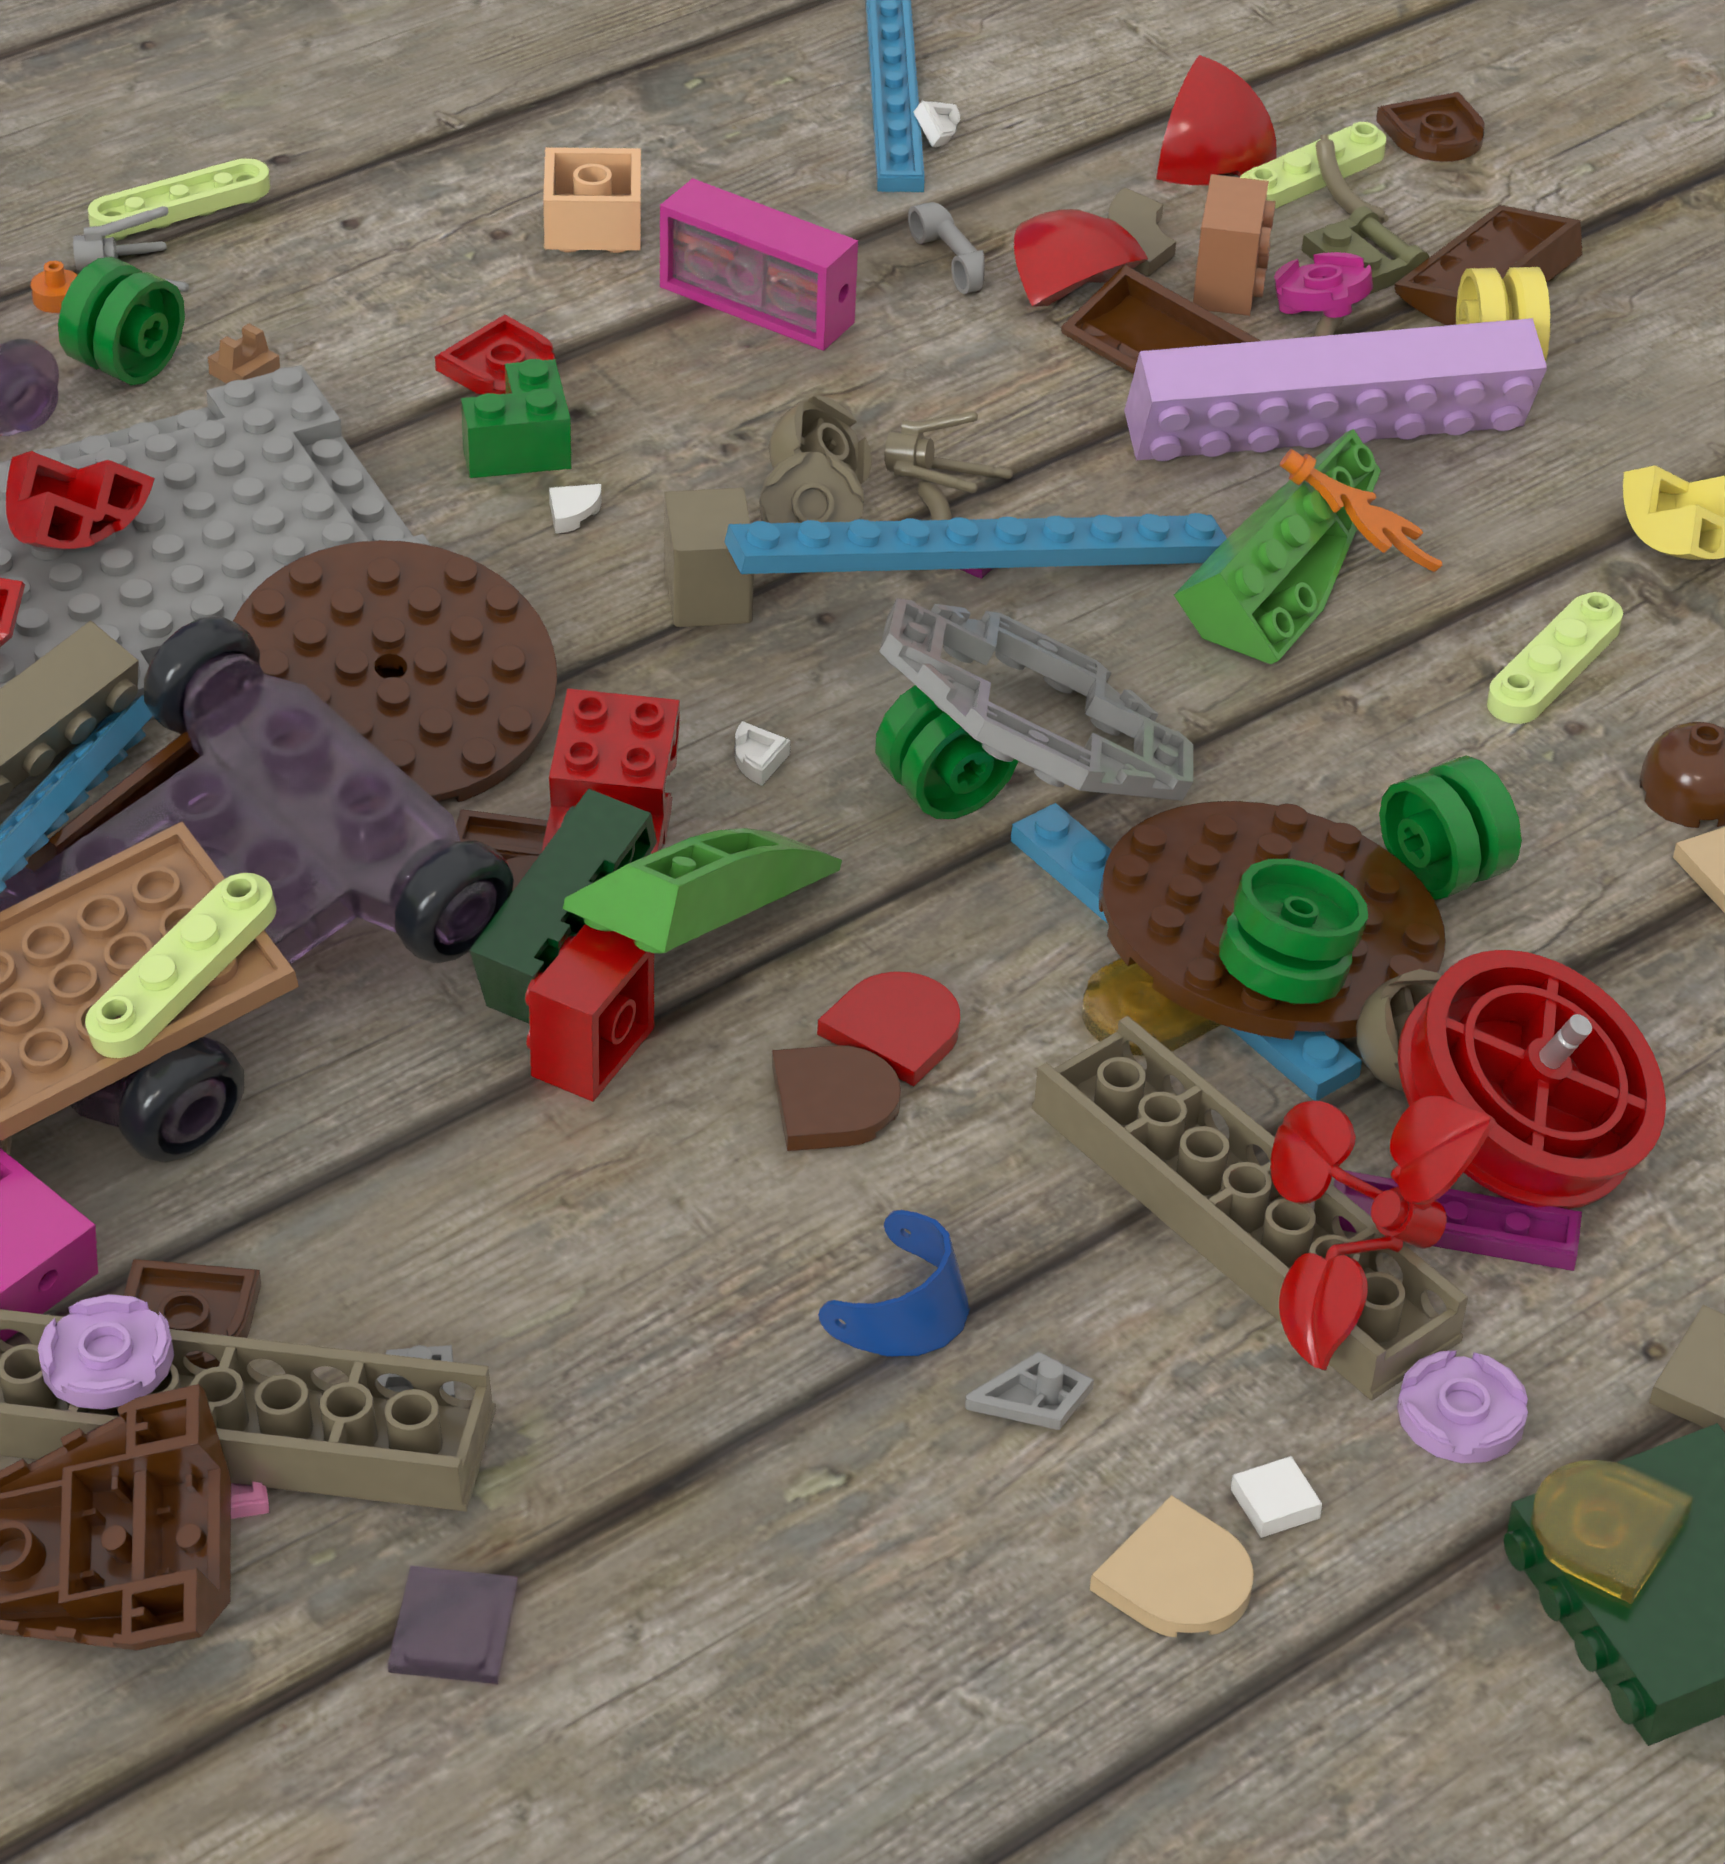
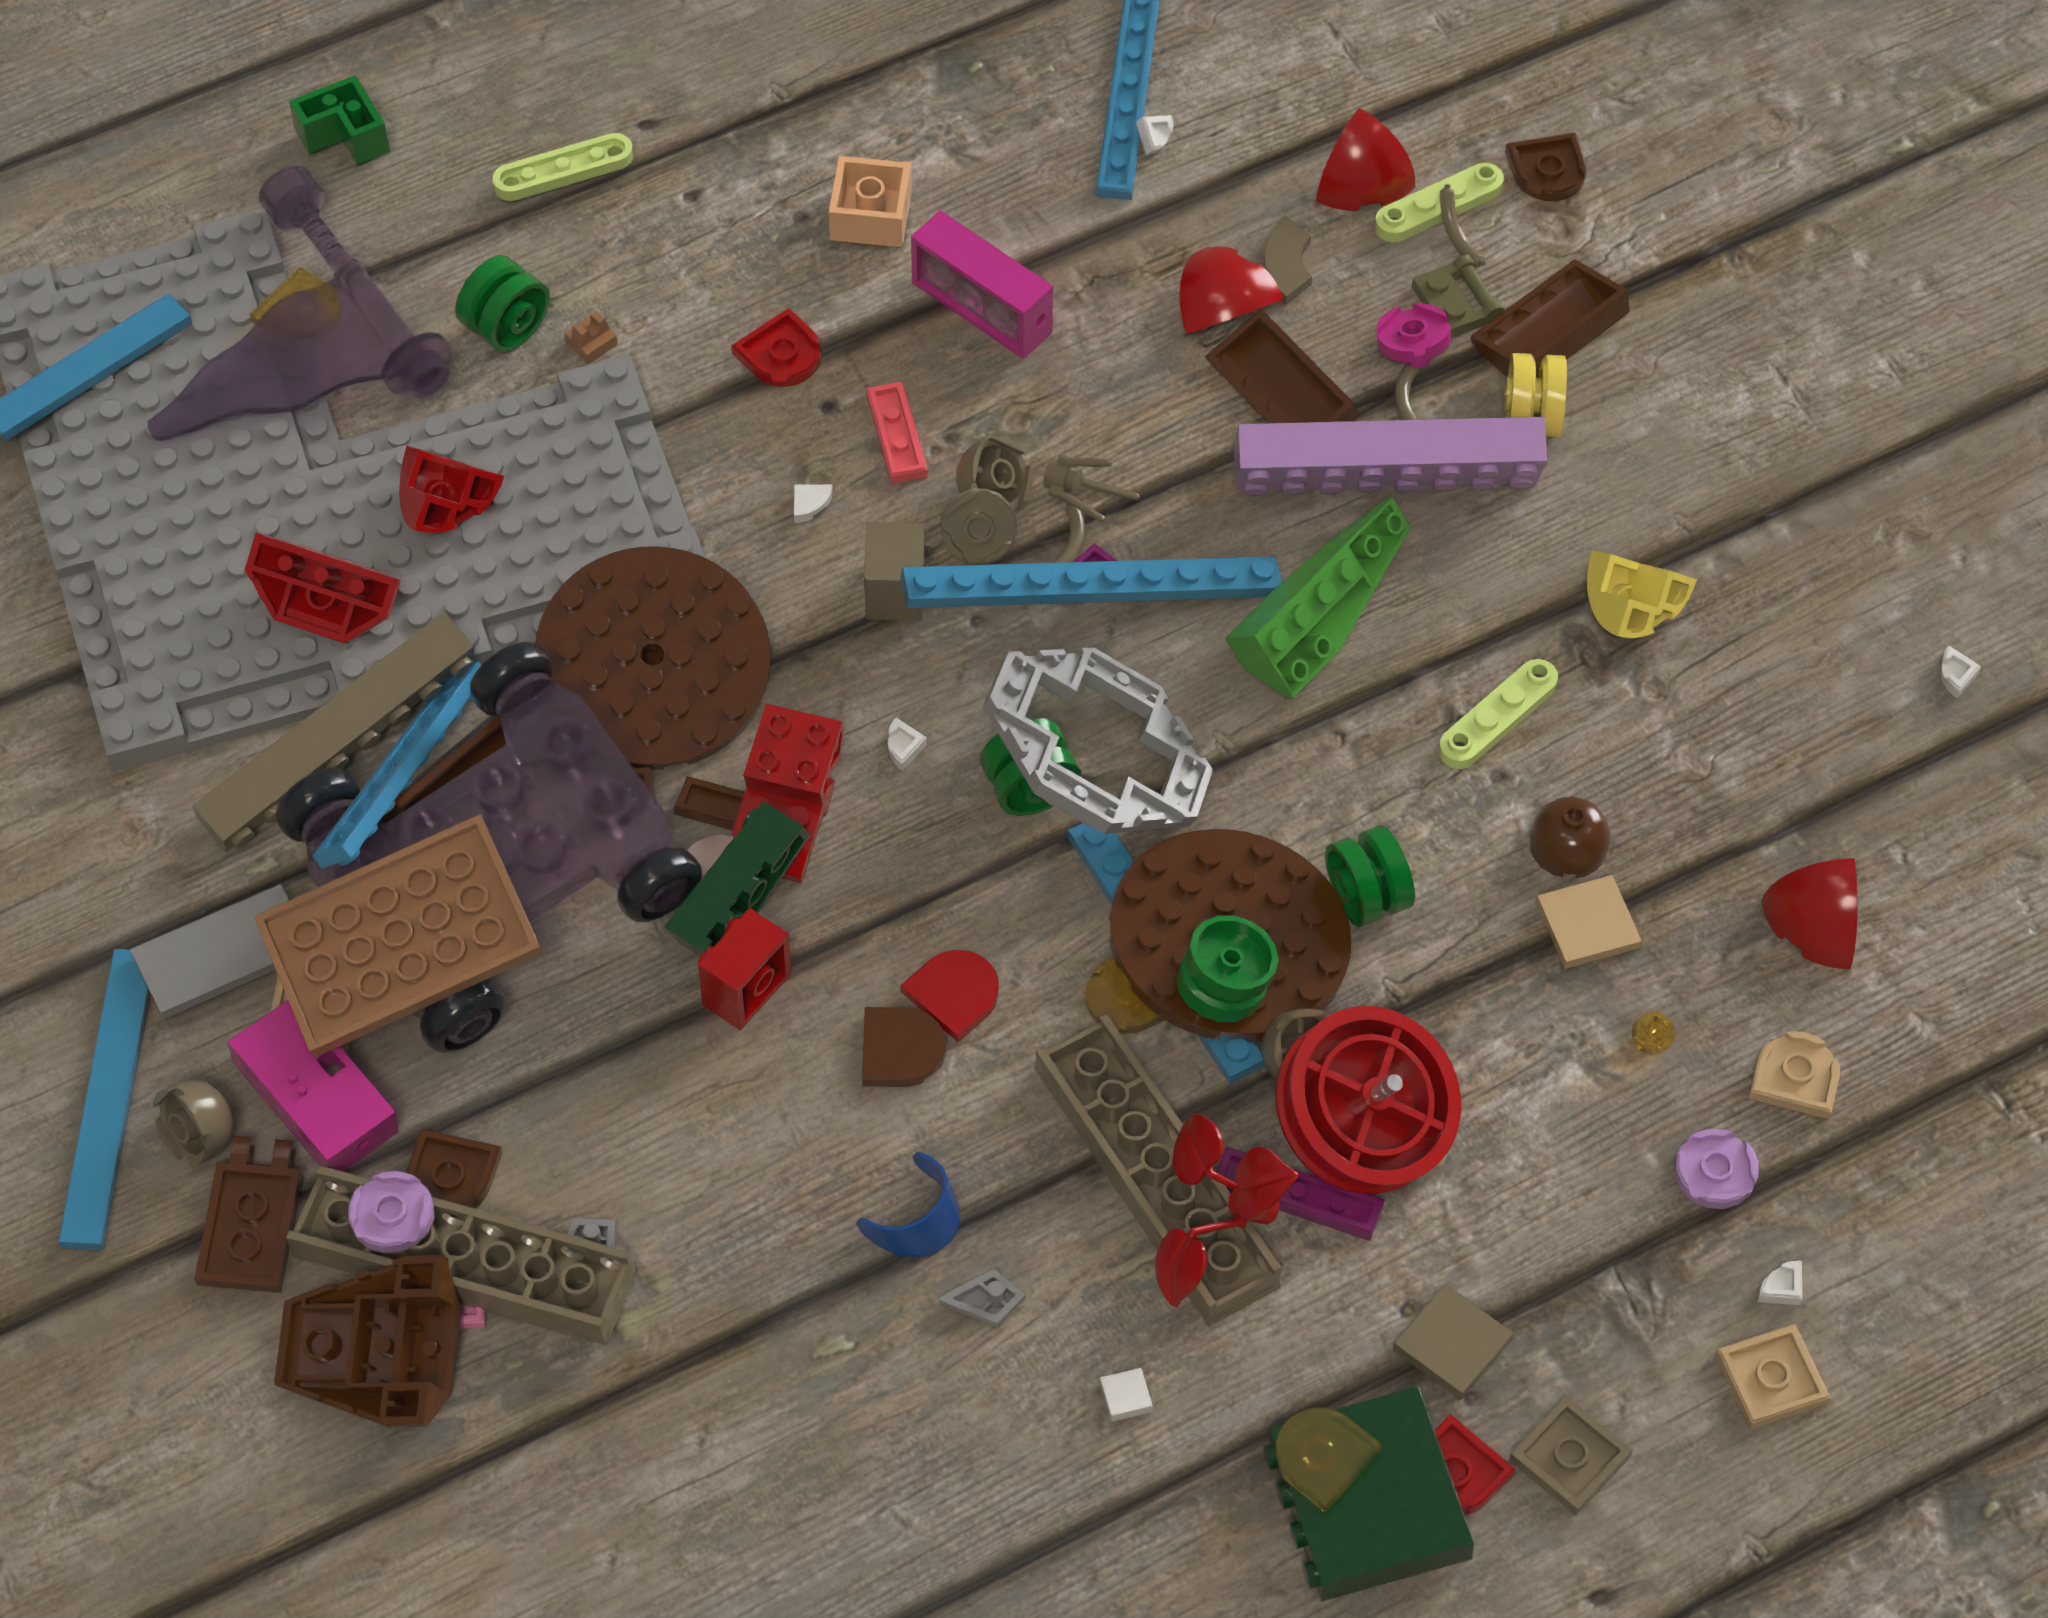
camera: 10 degrees right, 15 degrees up
orange tile [31,261,77,313] -> none
light grey plant [73,206,189,292] -> none
yellowish green plate [85,873,276,1058] -> none
clear purple piece [388,1566,518,1684] -> none
green brick [461,359,572,478] -> none
bright green wedge [563,828,842,953] -> none
light grey bar [908,202,985,294] -> none
tan tile [1090,1495,1254,1637] -> none
nougat brick [1193,174,1276,316] -> none
orange piece [1280,449,1443,572] -> none
lavender tile [1397,1350,1528,1463] -> none
none -> coral tile [866,381,928,484]

